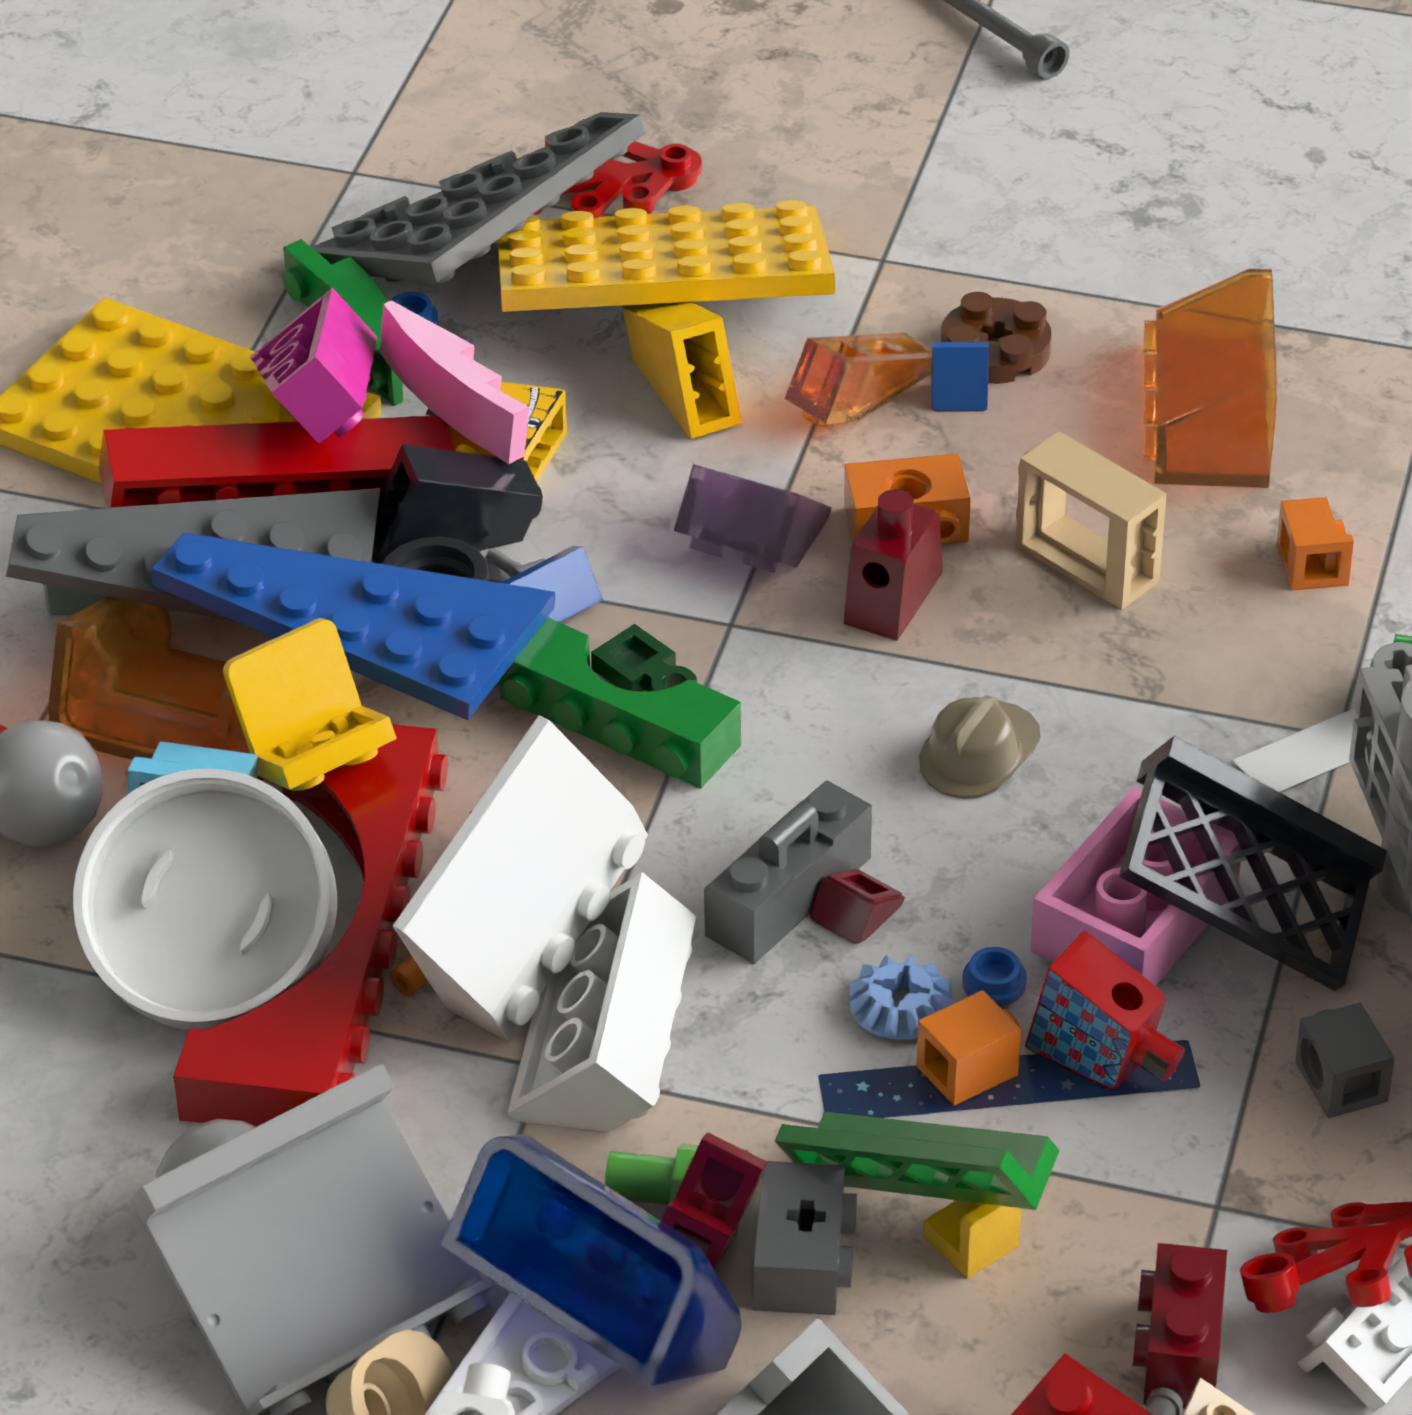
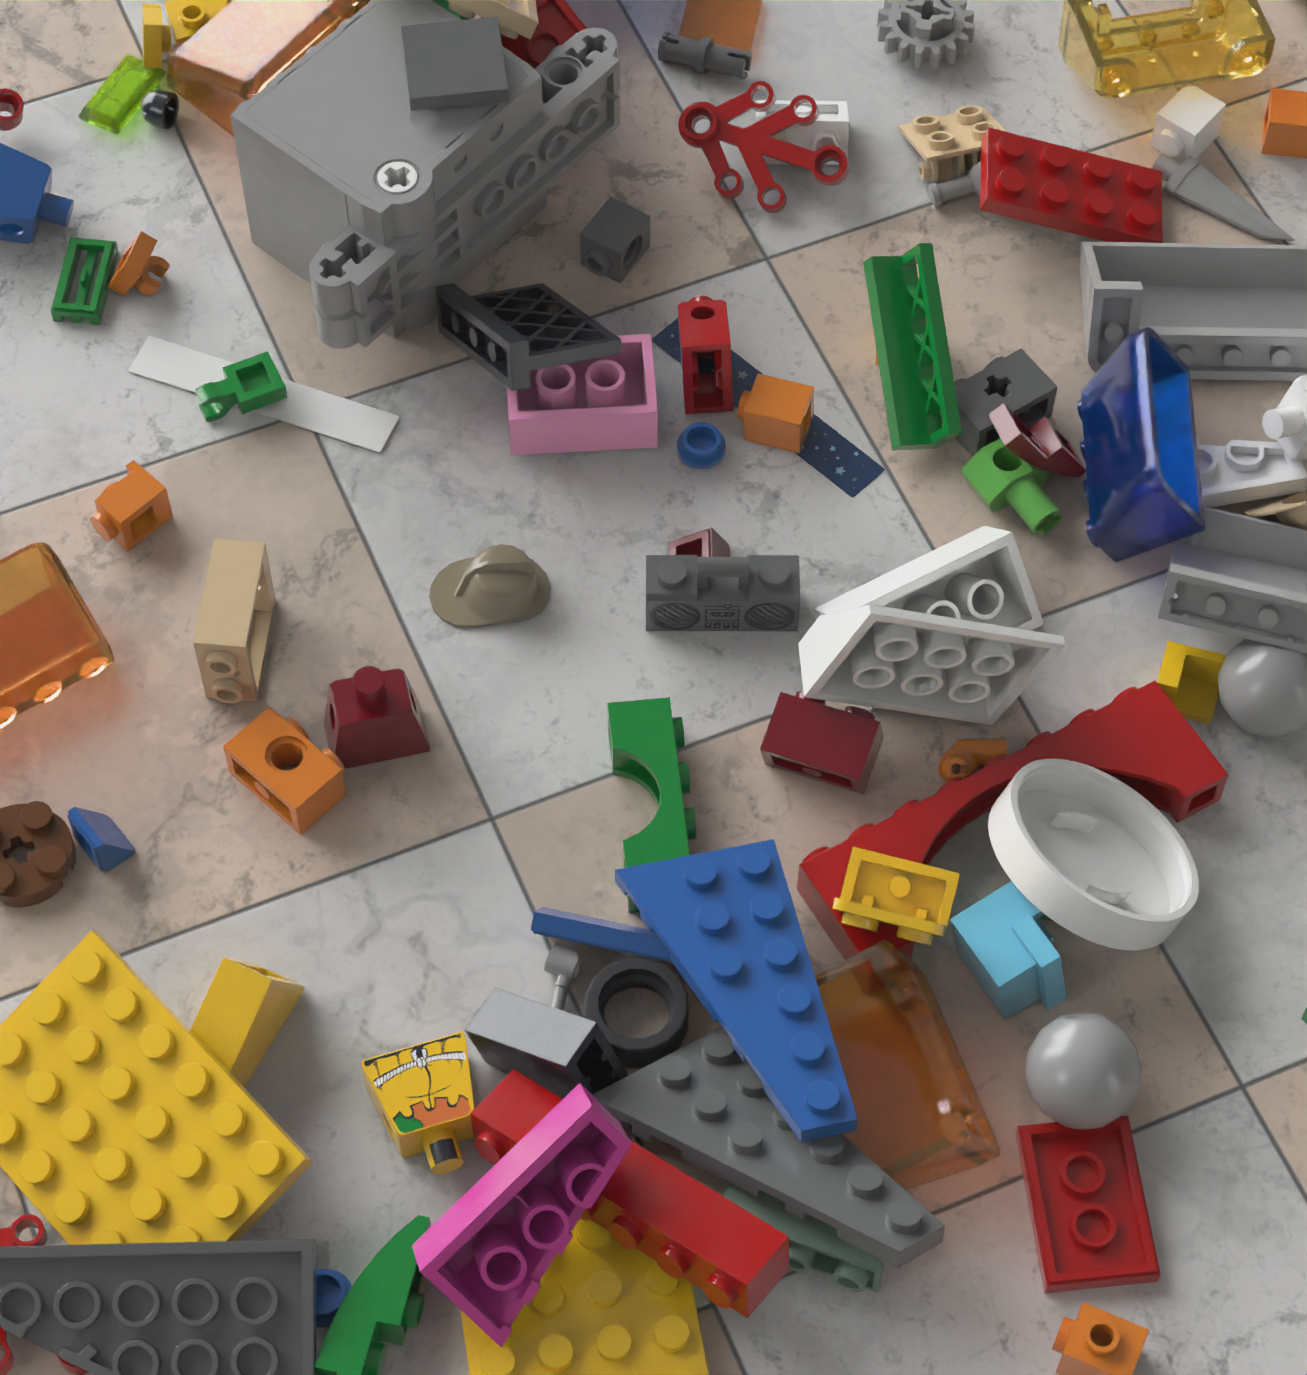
camera: 130 degrees left, 15 degrees up
bright pink slope [380,301,529,464] -> none
dark green plate [591,624,697,692] -> none
clear purple slope [673,464,832,573] -> none
clear orange slope [784,333,932,428] -> none
light blue gear [849,954,952,1040] -> none
dark red brick [1132,1243,1227,1409] -> none

